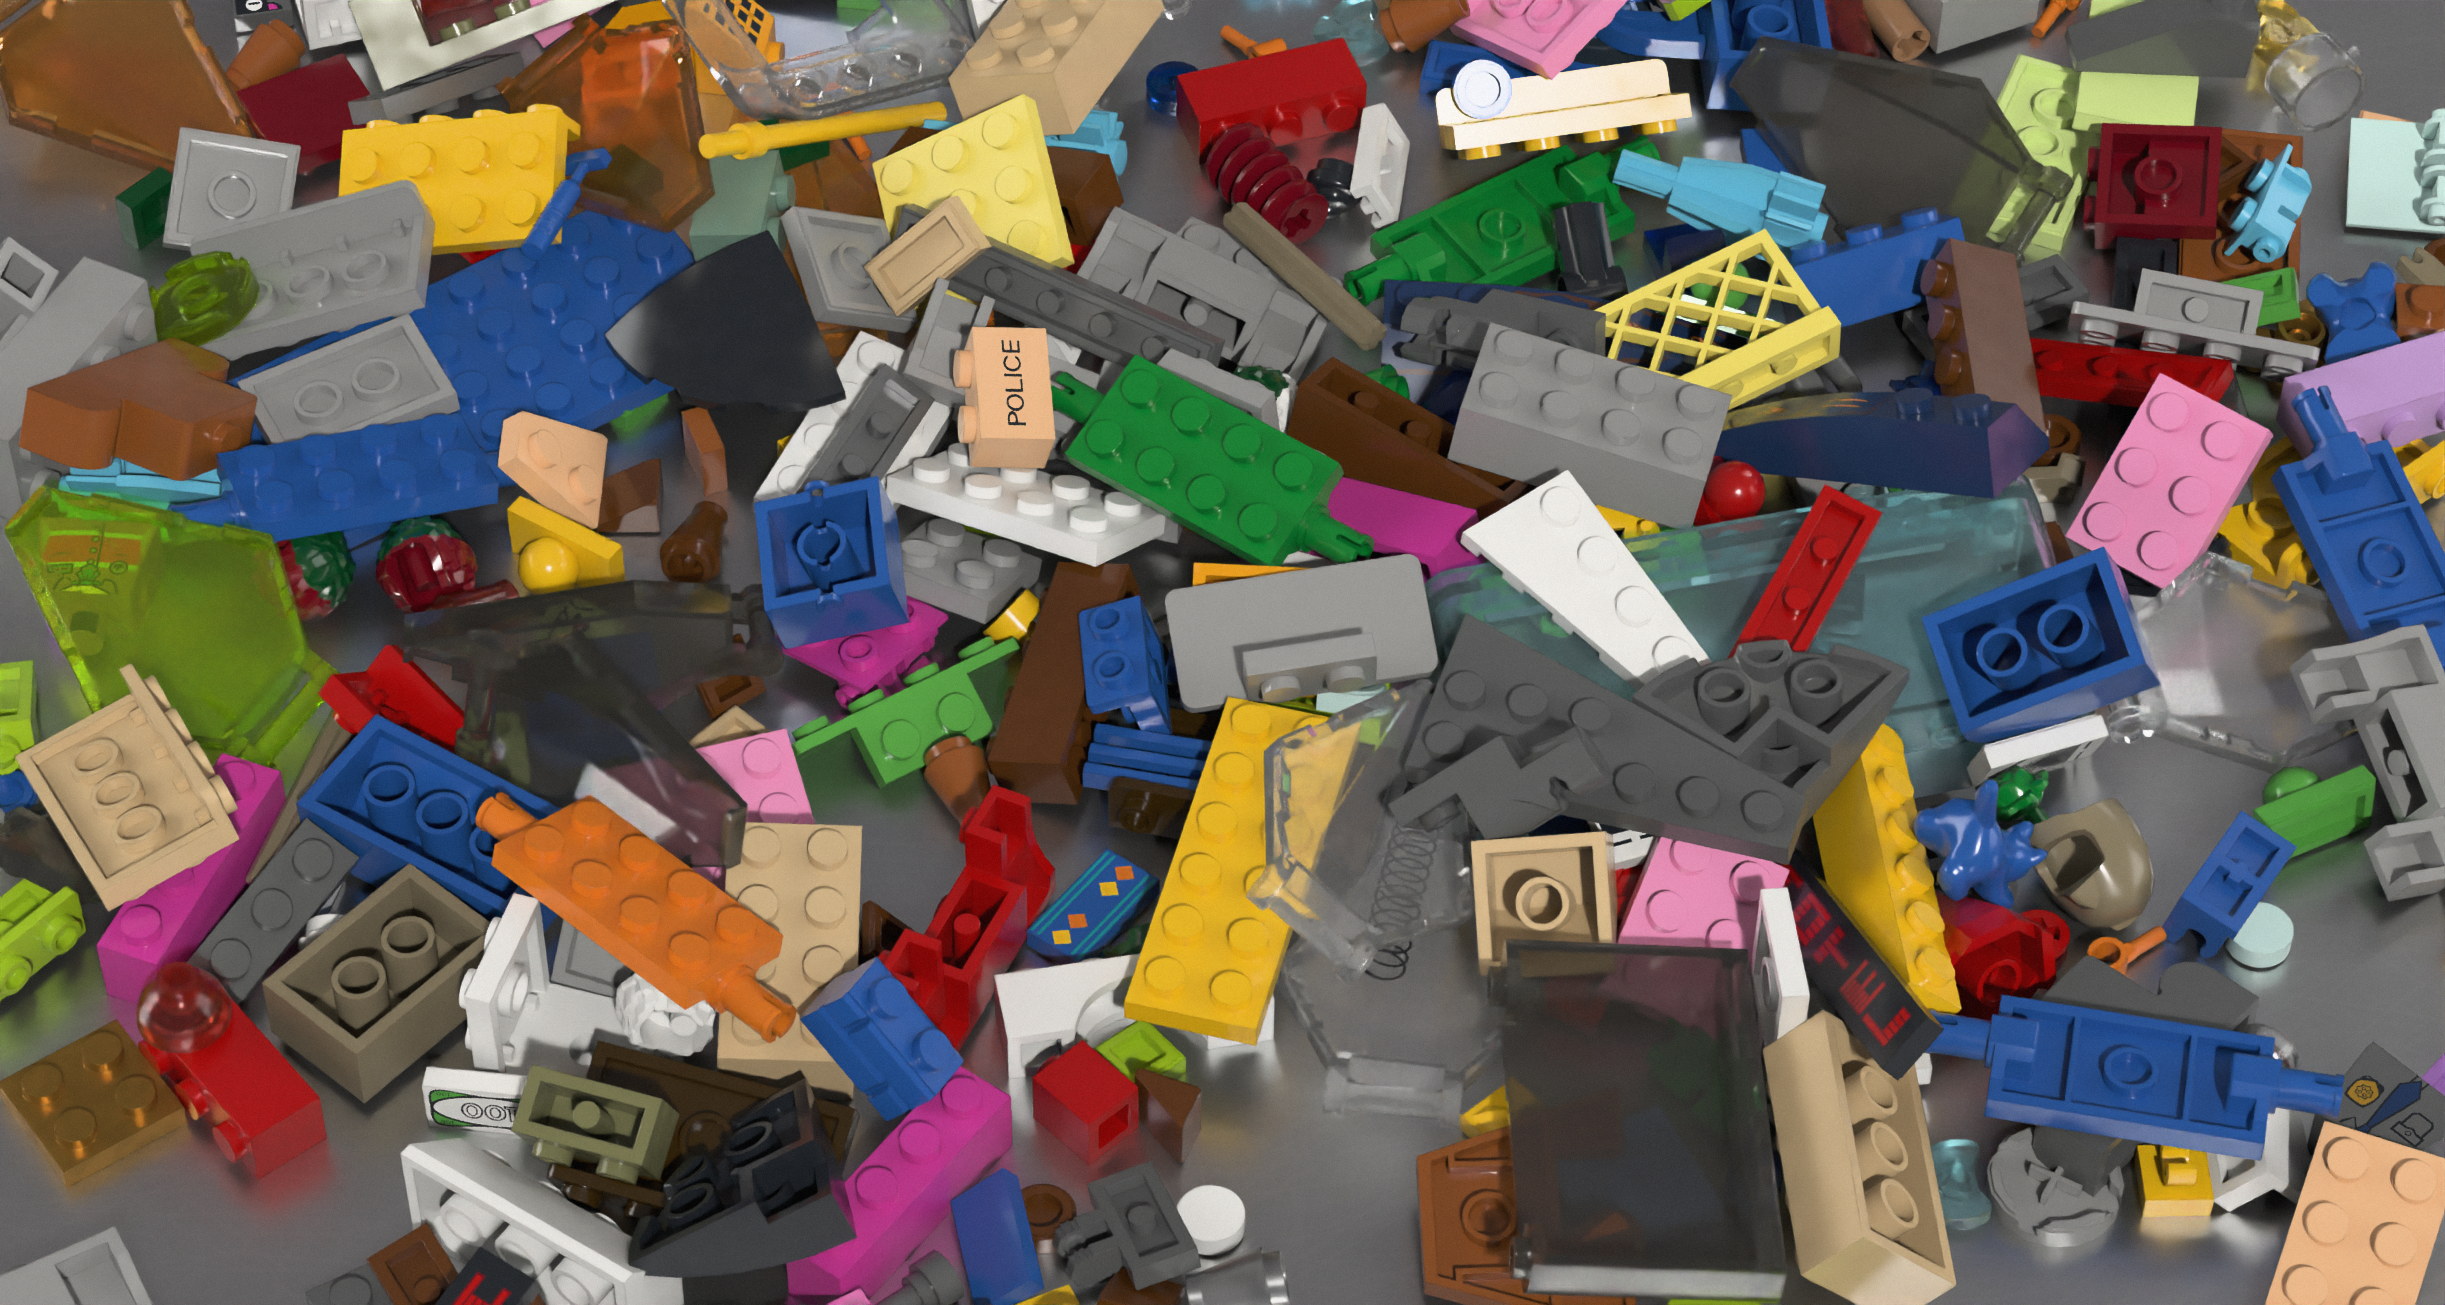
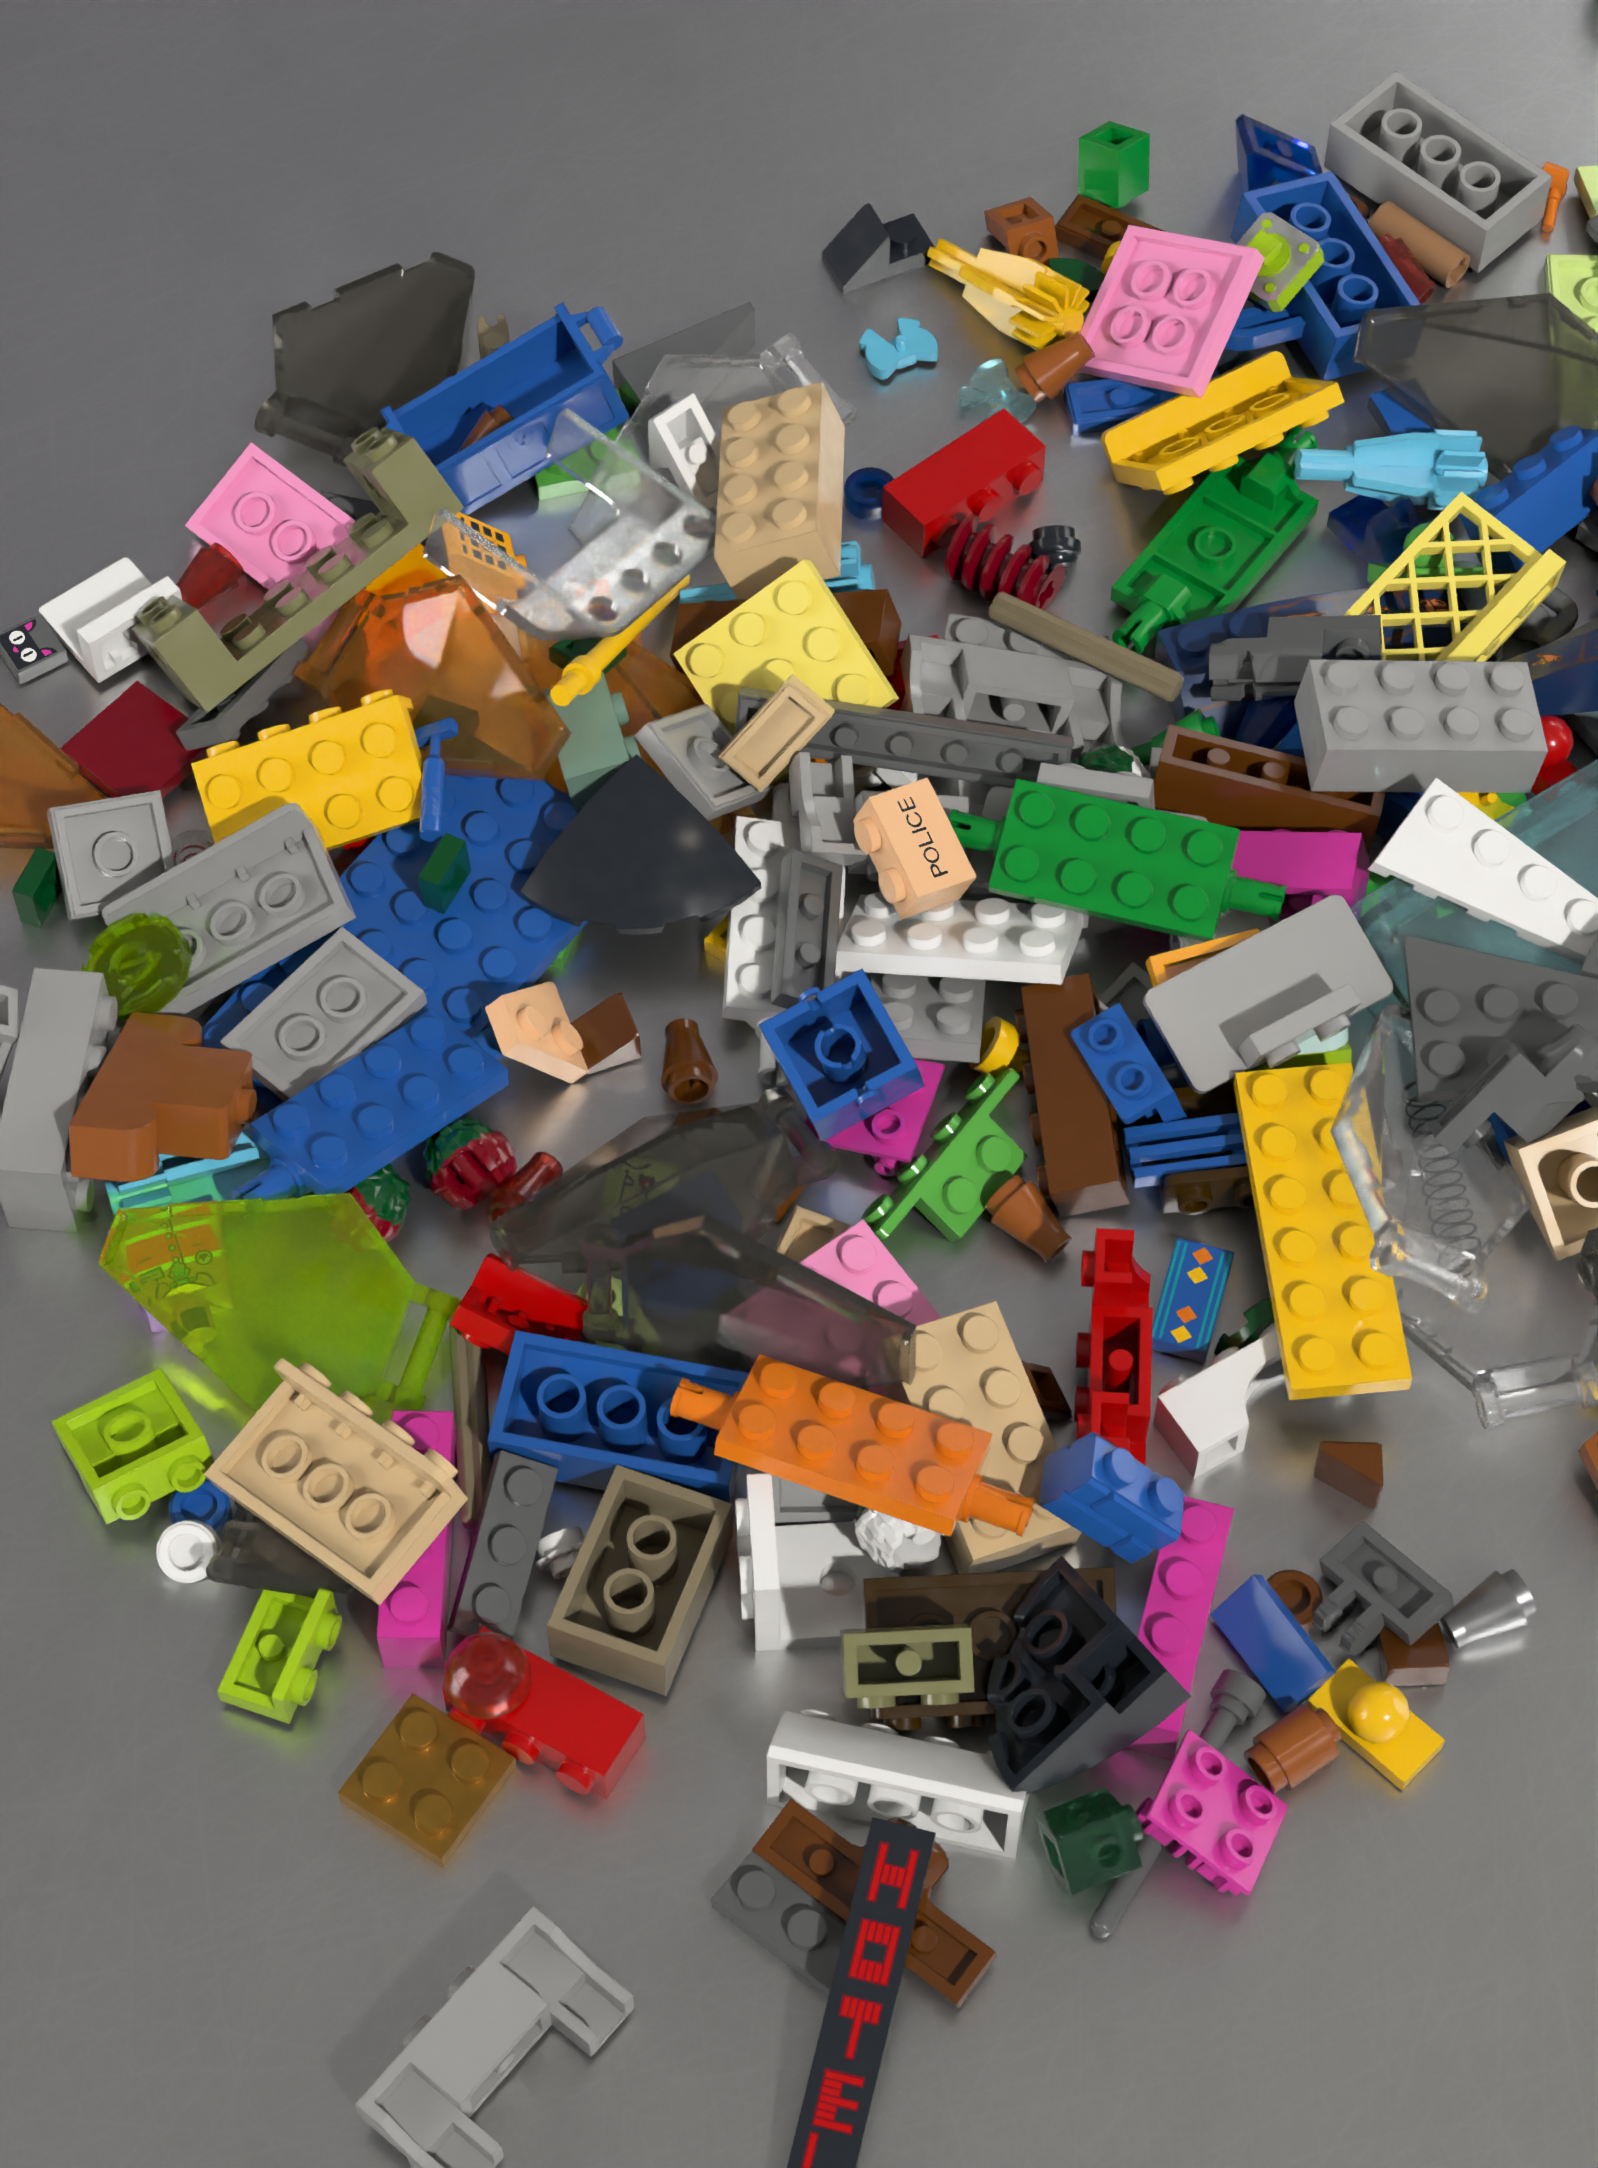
camera: 20 degrees left, 10 degrees up
dark orange cone [220,19,306,100] -> none
white tile [422,1066,528,1135] -> none
yellow tile [507,496,626,602] -> none
dark orange tile [681,407,728,496] -> none
red brick [1032,1040,1139,1166] -> none
lime tile [1093,1020,1186,1084] -> none
white tile [1177,1185,1245,1256] -> none
orange hand [1220,25,1287,59] -> none
white tile [1350,102,1410,231] -> none
tile [1451,60,1512,119] -> none
black piece [1550,201,1628,301] -> none
none -> dark green tile [418,833,471,914]

